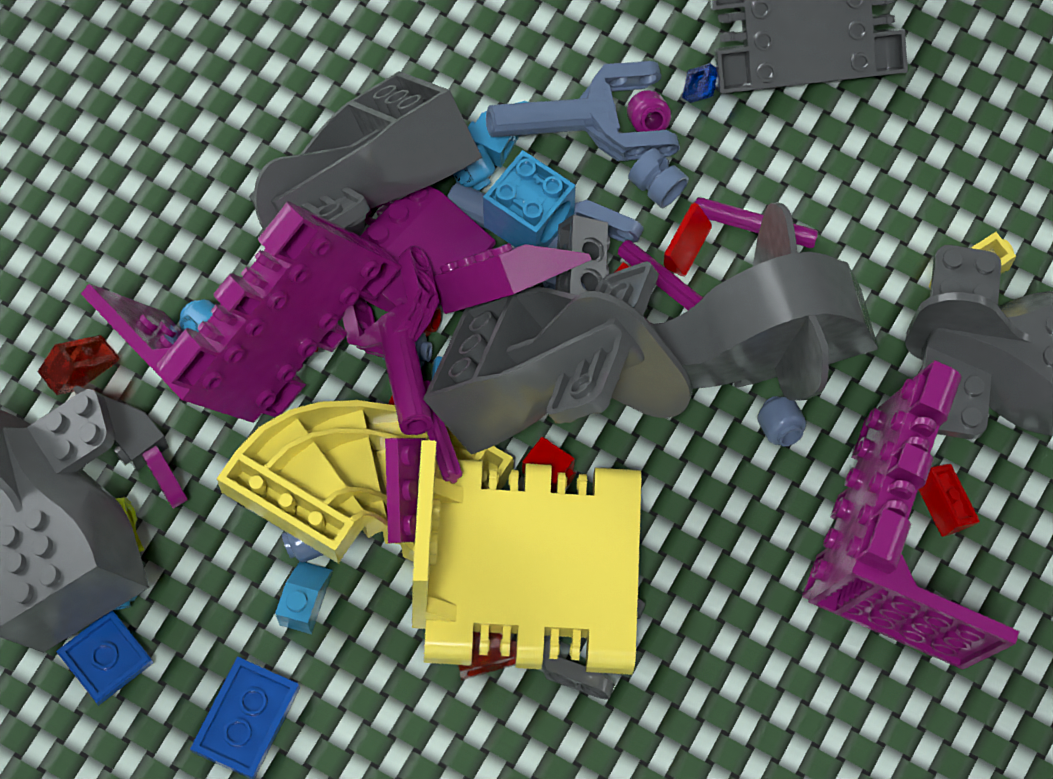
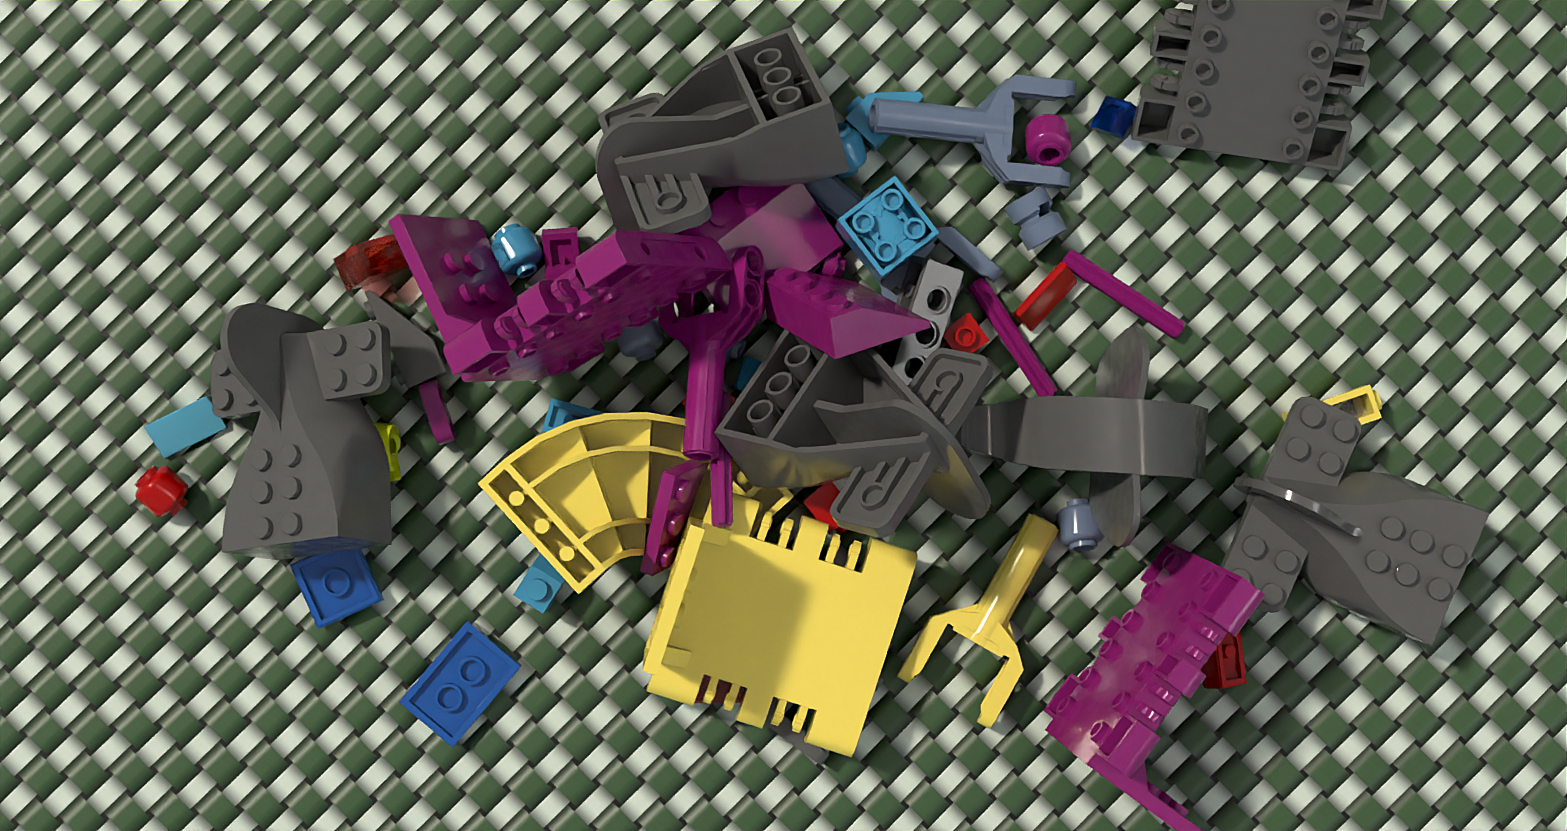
camera: 15 degrees right, 20 degrees up
none -> sand blue head [616,318,664,361]
none -> light yellow piece [897,513,1059,729]

